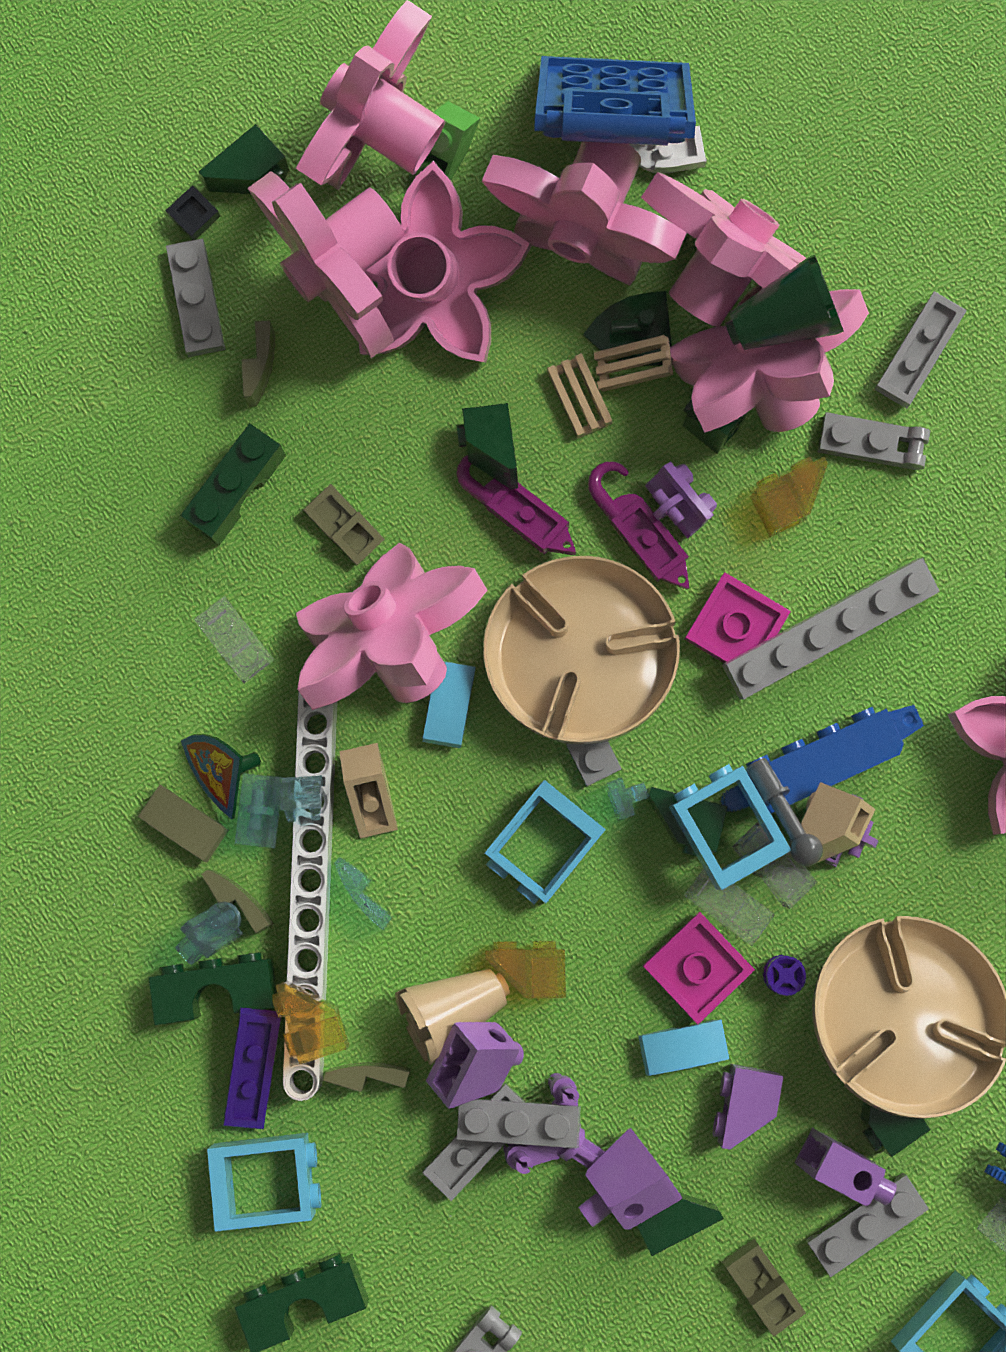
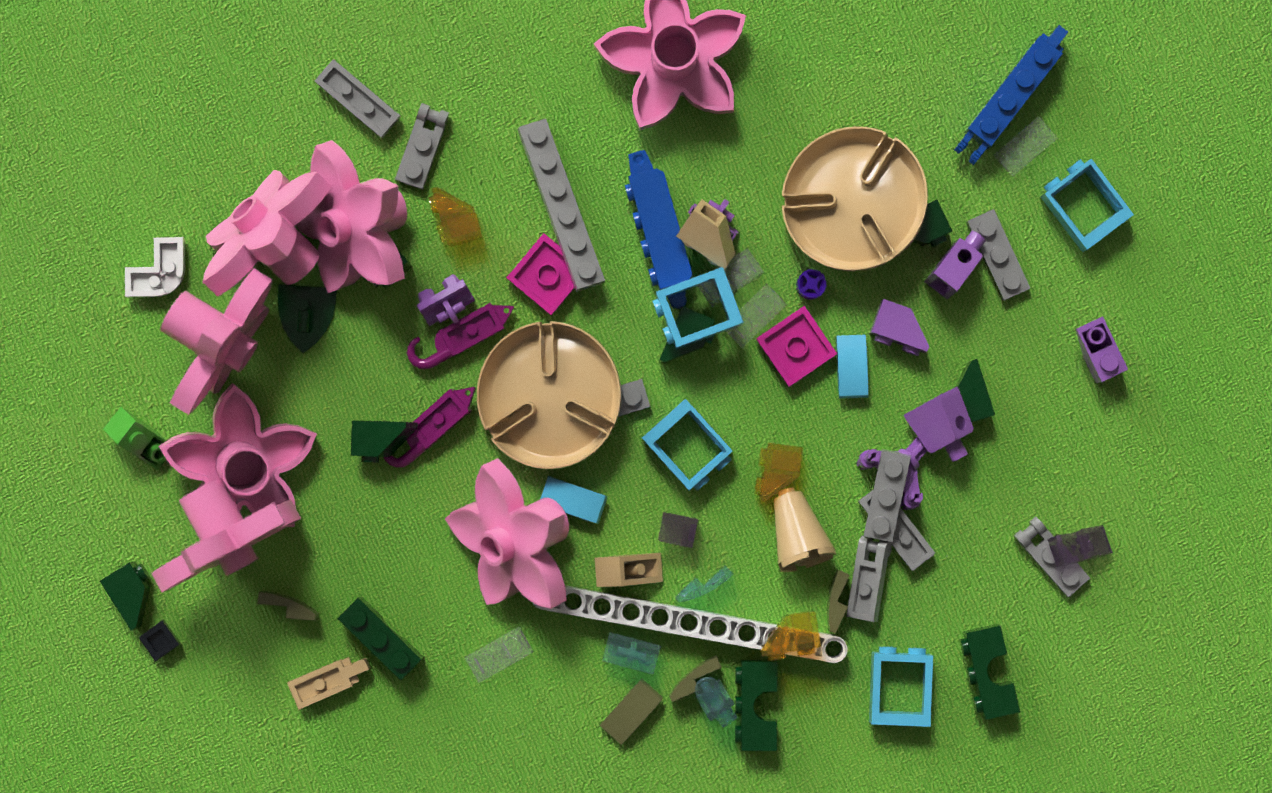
camera: 80 degrees left, 5 degrees up
light grey plate [166,238,225,357] -> none
shield [181,734,261,819] -> none
dark purple plate [224,1007,281,1129] -> none
clear light blue tile [279,775,323,822] -> none
bright pink plant [296,0,445,191] -> none
olive slope [302,484,385,566] -> none
medium lavender torso [426,1022,524,1109] -> none
blue plate [534,56,696,146] -> none
tan tile [547,353,612,439] -> none
tan tile [594,335,673,392] -> none
clear light blue tile [605,778,649,821] -> none
olive slope [722,1239,806,1337] -> none
dark green cone [725,255,844,350] -> none
dark grey pin [746,758,823,866] -> none
none -> tan hinge [287,657,371,710]
none -> panel [658,512,698,548]
none -> light grey plate [846,536,892,622]

